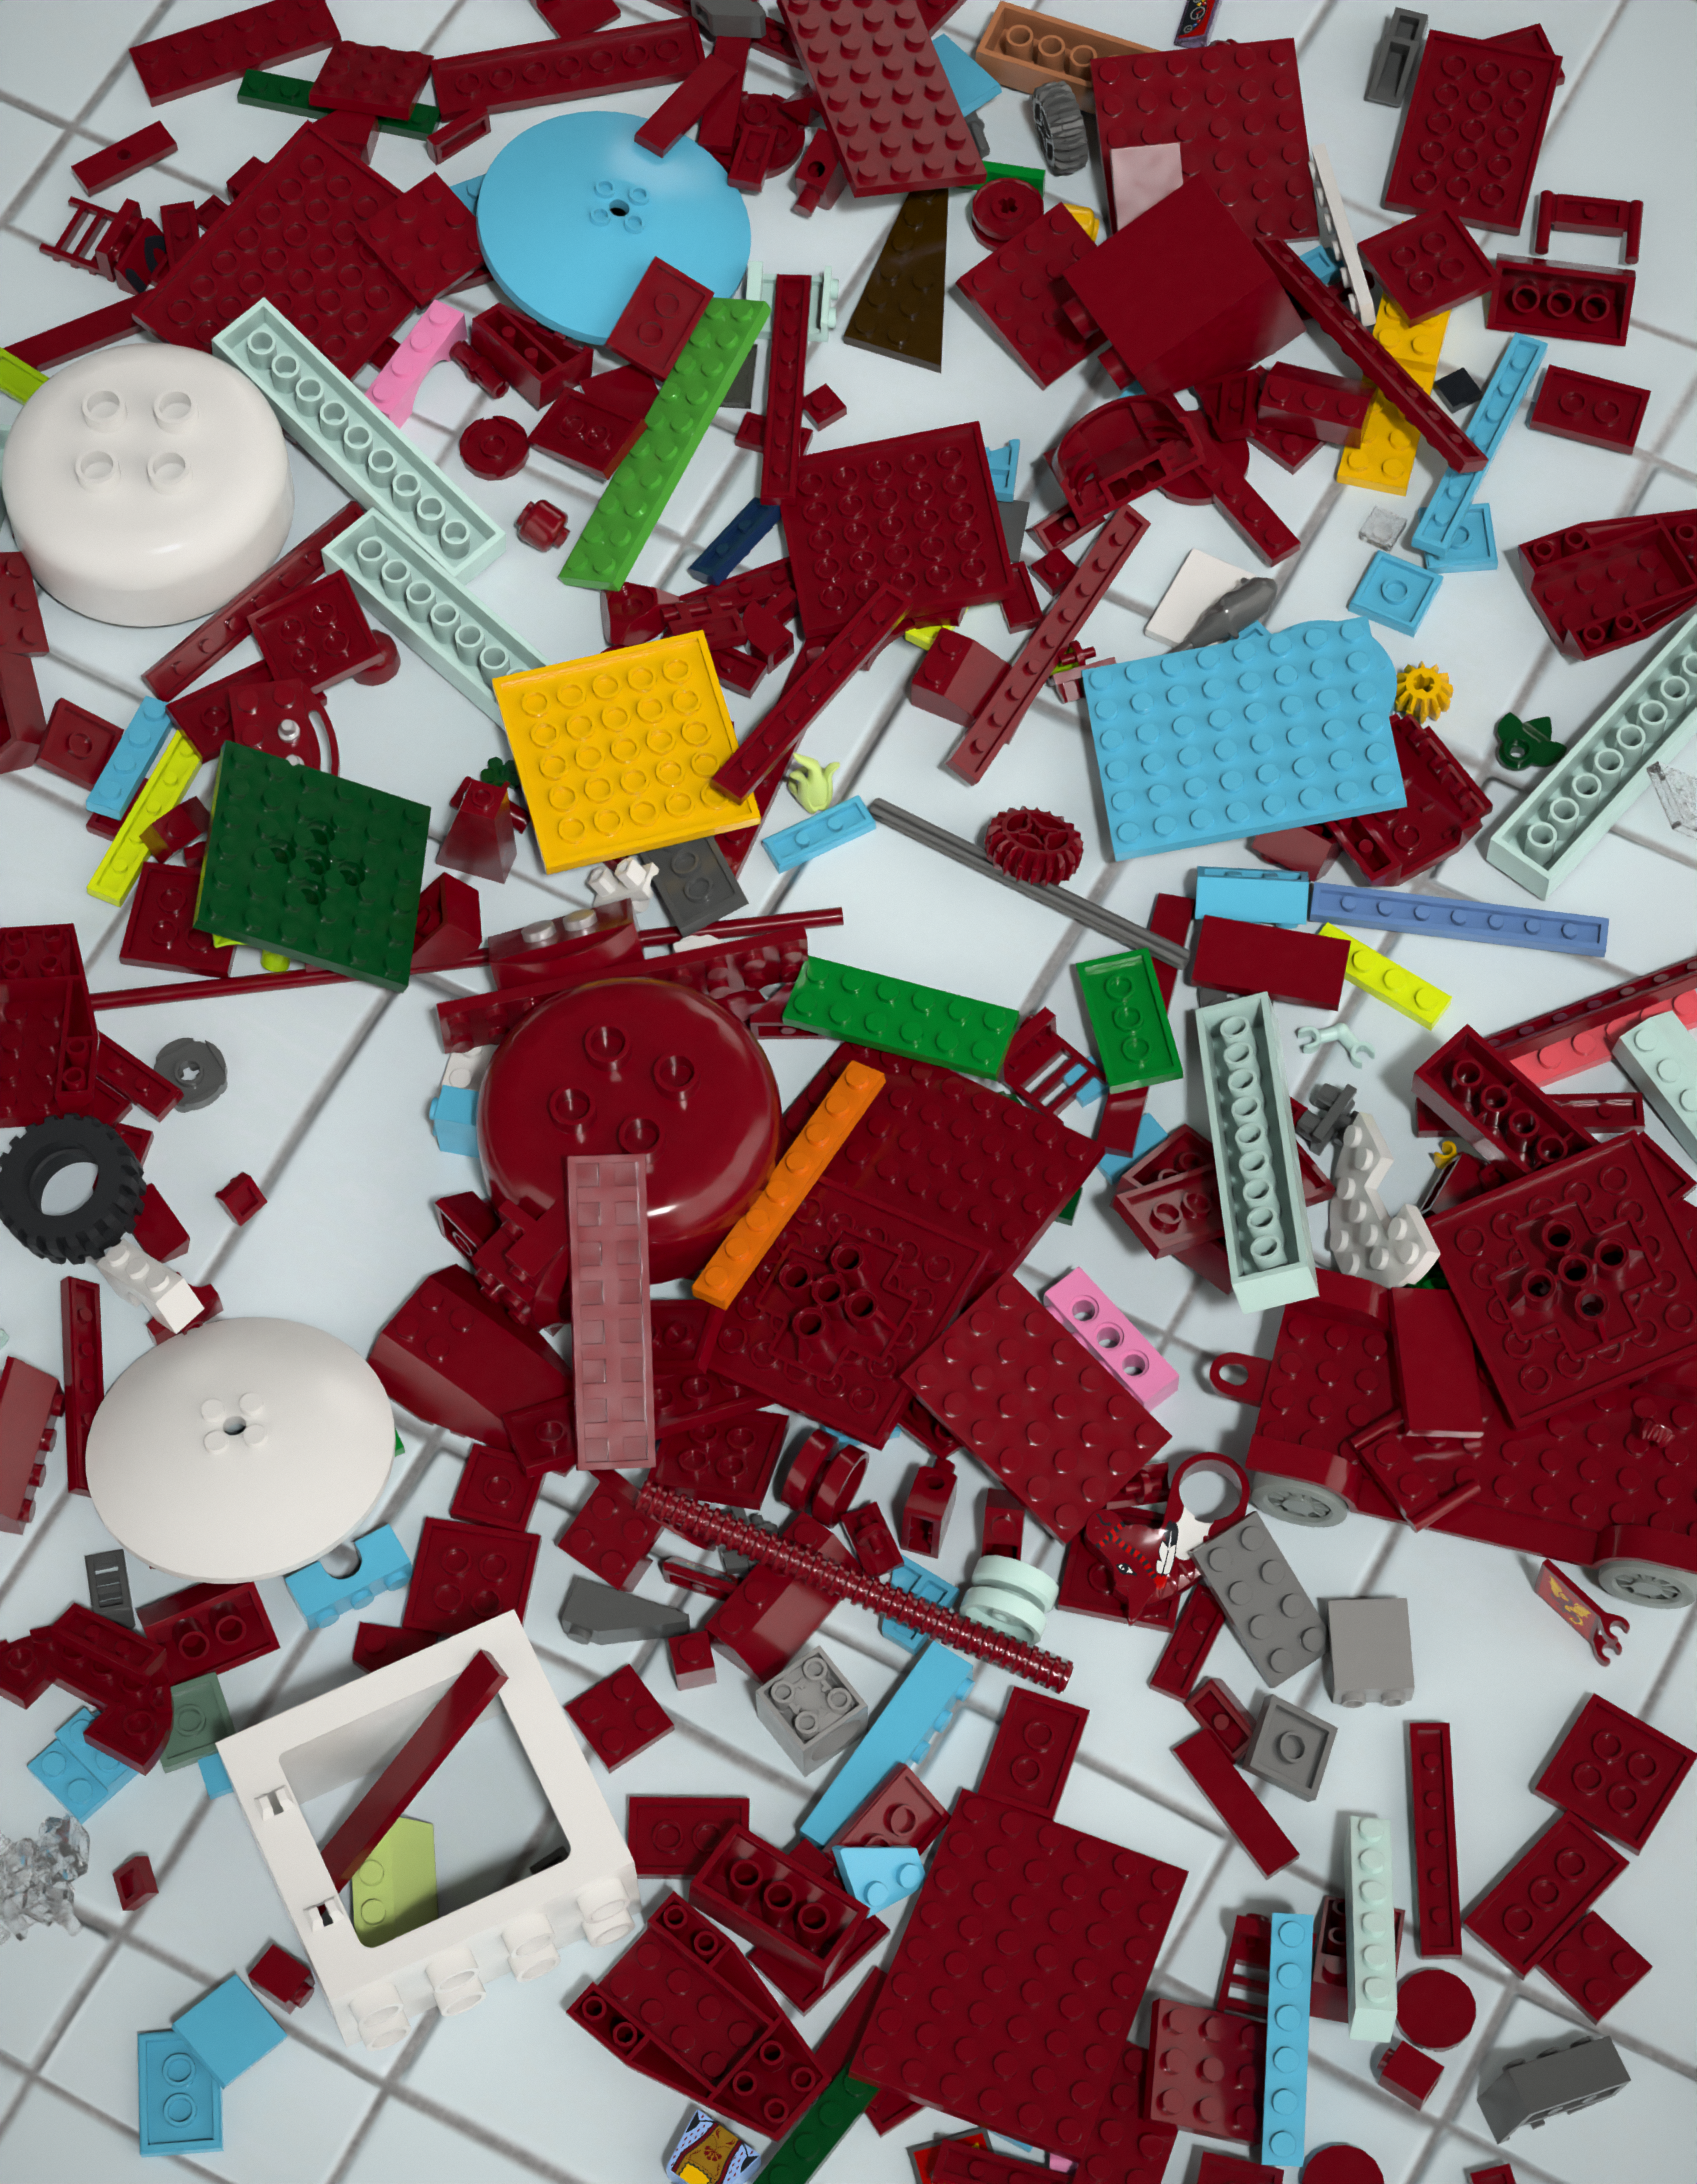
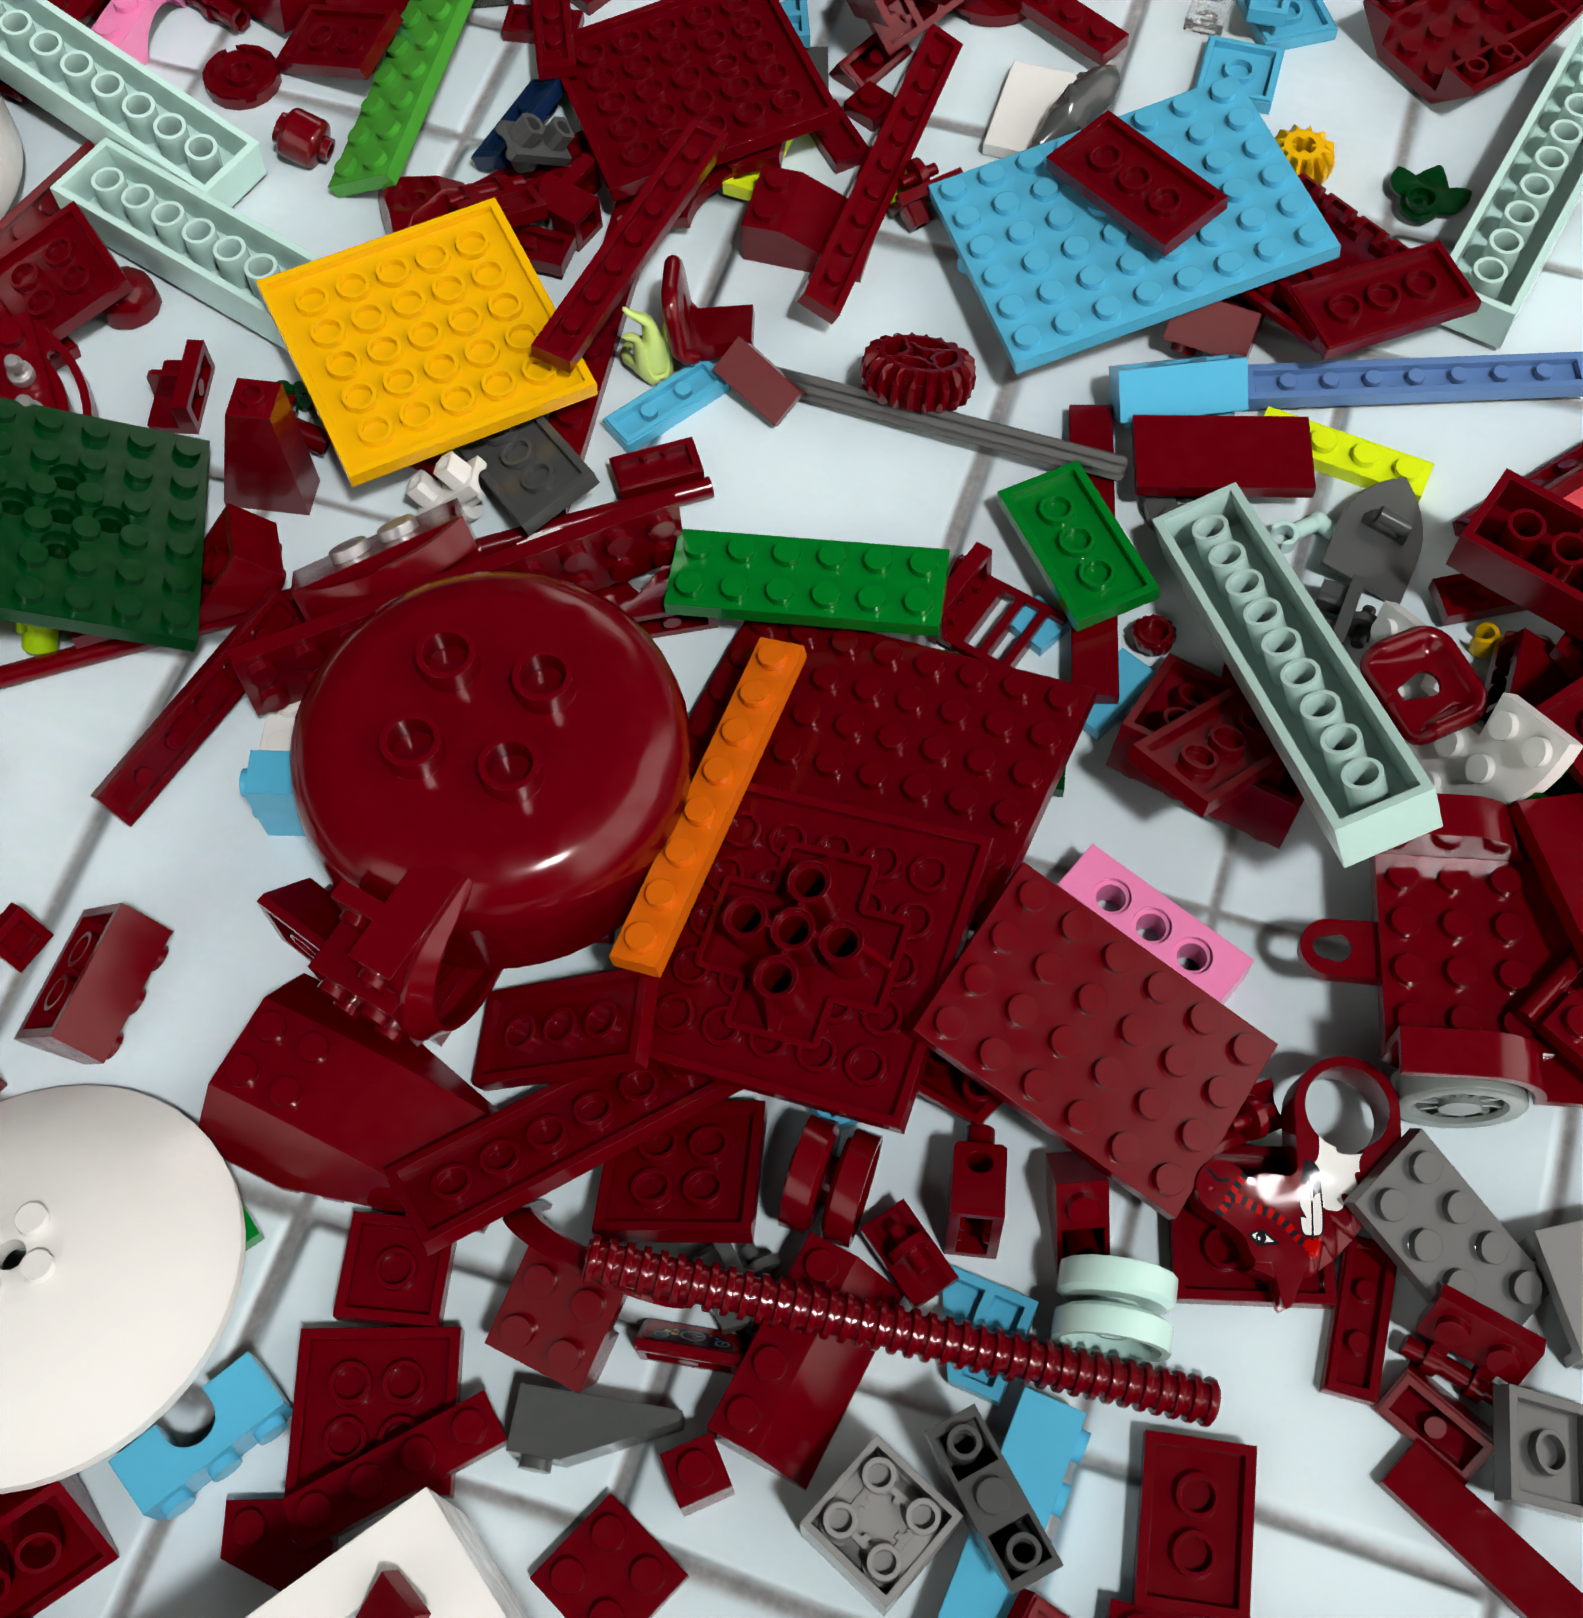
camera: 10 degrees left, 0 degrees up
dark red plate [565,1154,656,1471] -> none
none -> dark red slope [14,903,172,1064]
none -> dark red tile [90,586,305,827]
none -> dark red panel [147,339,215,434]
none -> dark red plate [280,1390,508,1555]
none -> dark grey hips [495,113,575,174]
none -> dark red plate [609,437,704,499]
none -> dark red piece [661,255,755,365]
none -> dark red tile [713,336,805,426]
none -> dark grey slope [924,1403,1064,1596]
none -> dark red plate [1046,110,1228,257]
none -> dark red piece [1132,614,1177,656]
none -> dark red tile [1284,240,1482,361]
none -> dark grey shield [1319,477,1423,604]
none -> dark red piece [1360,625,1488,746]
none -> dark red plate [1398,1283,1547,1406]

